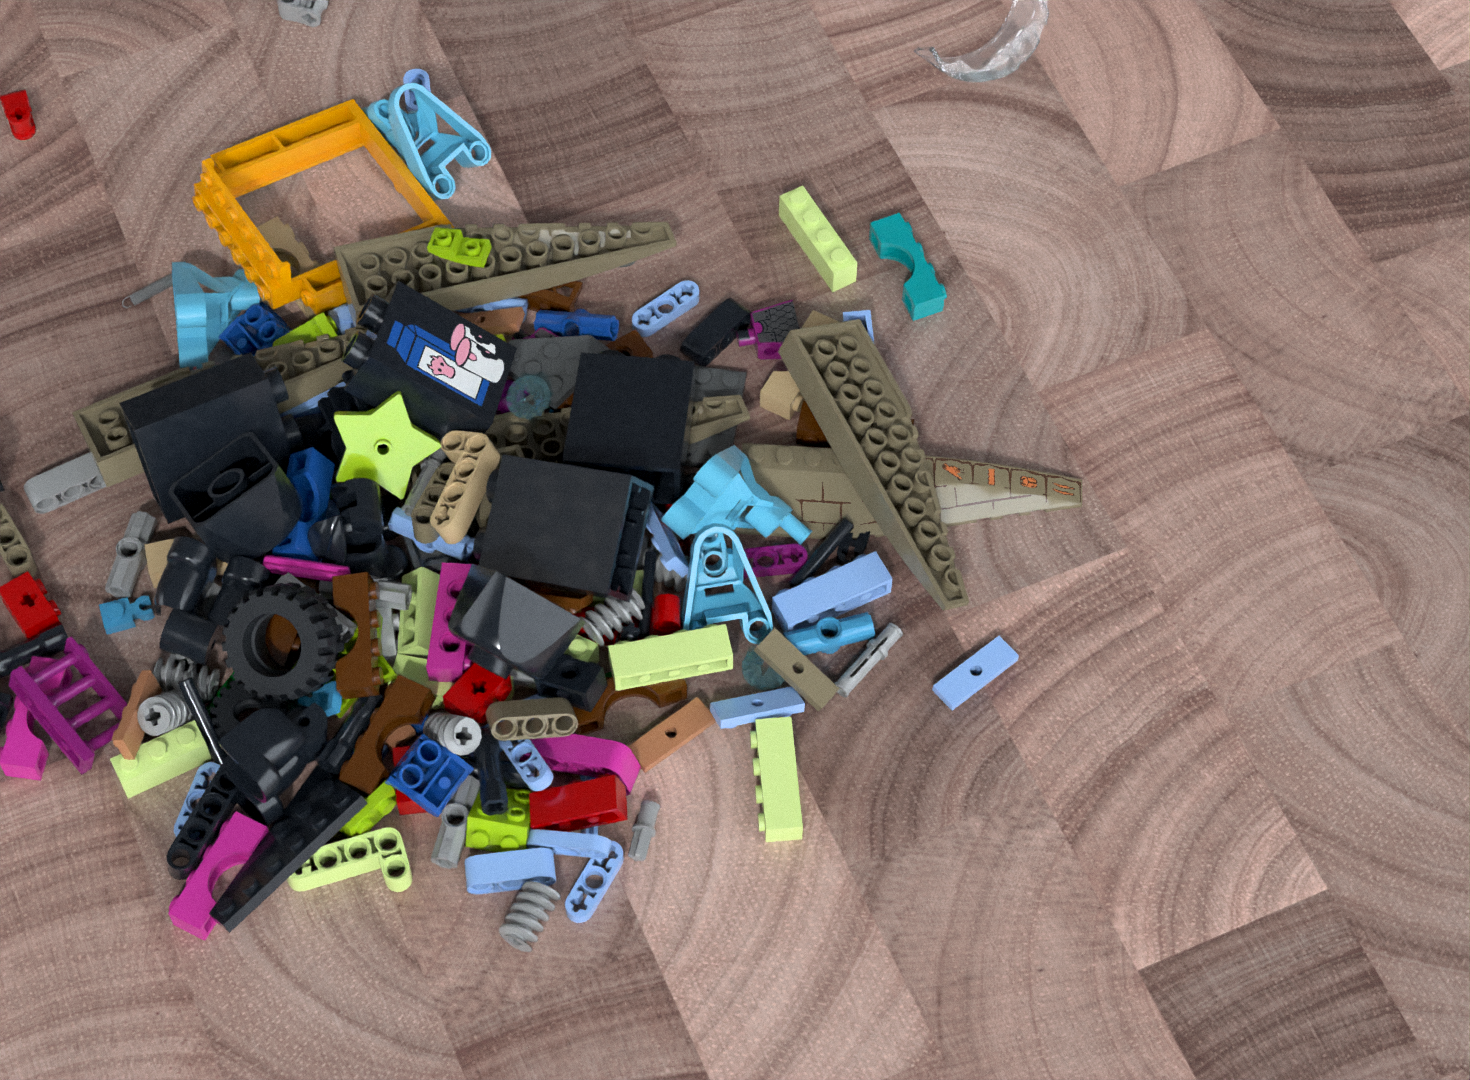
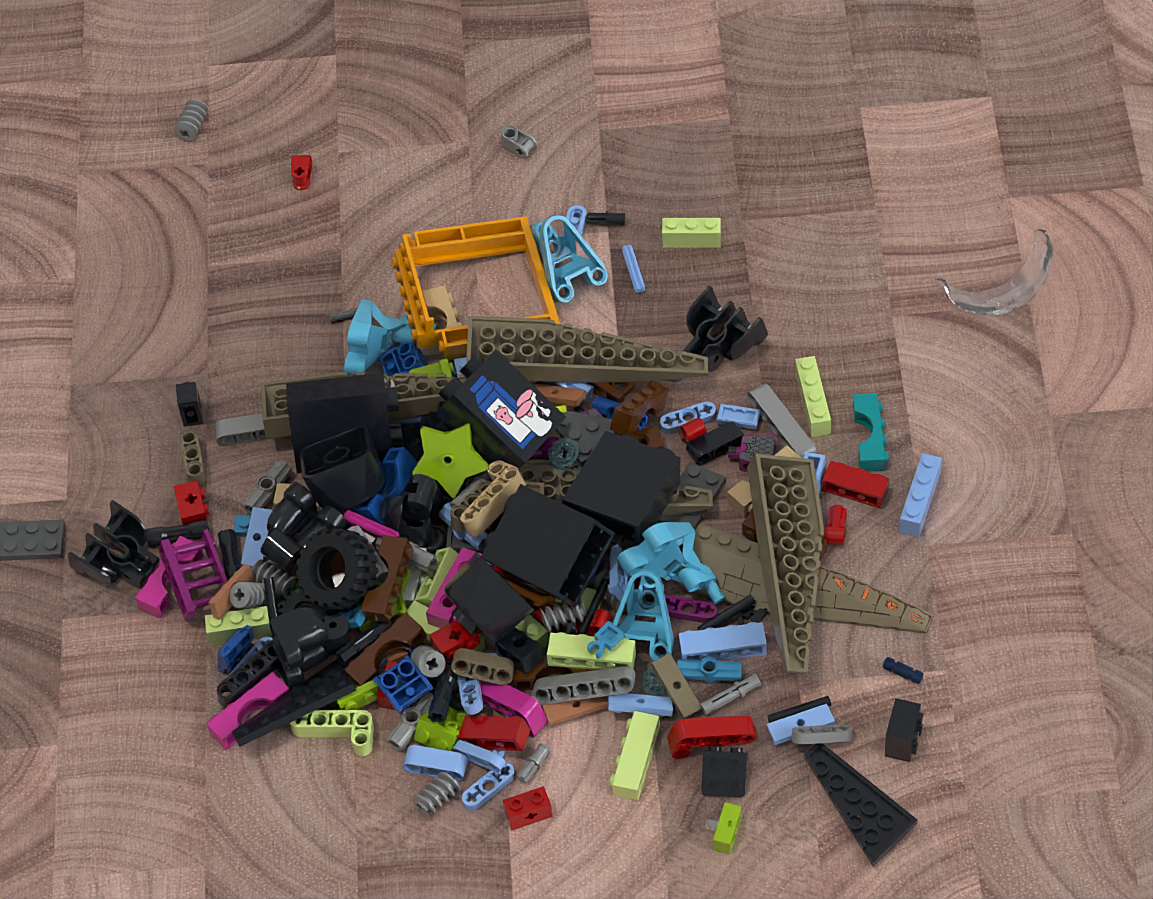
camera: 25 degrees right, 5 degrees down
lime slope [427,227,492,268] -> none
none -> blue slope [217,625,254,674]
none -> black axle [218,529,241,581]
none -> light blue tile [241,507,273,568]
none -> red brick [503,786,553,831]
none -> light grey beam [531,666,636,705]
none -> black axle [587,211,625,226]
none -> dark azure plate [587,621,625,659]
none -> reddish brown arch [610,381,669,435]
none -> light blue axle [622,245,645,294]
none -> yellowish green brick [662,218,721,248]
none -> red beam [667,716,757,759]
none -> red piece [678,417,707,442]
none -> black piece [683,286,768,372]
none -> black bracket [701,746,748,797]
none -> lime piece [704,802,742,854]
none -> light blue plate [717,404,760,430]
none -> light grey beam [747,383,817,458]
none -> black piece [767,696,831,723]
none -> light grey beam [791,724,853,744]
none -> black wing [804,743,918,867]
none -> red brick [822,461,889,509]
none -> red piece [823,504,847,546]
none -> dark blue axle [883,657,924,684]
none -> black brick [885,698,924,762]
none -> light blue brick [899,453,942,537]

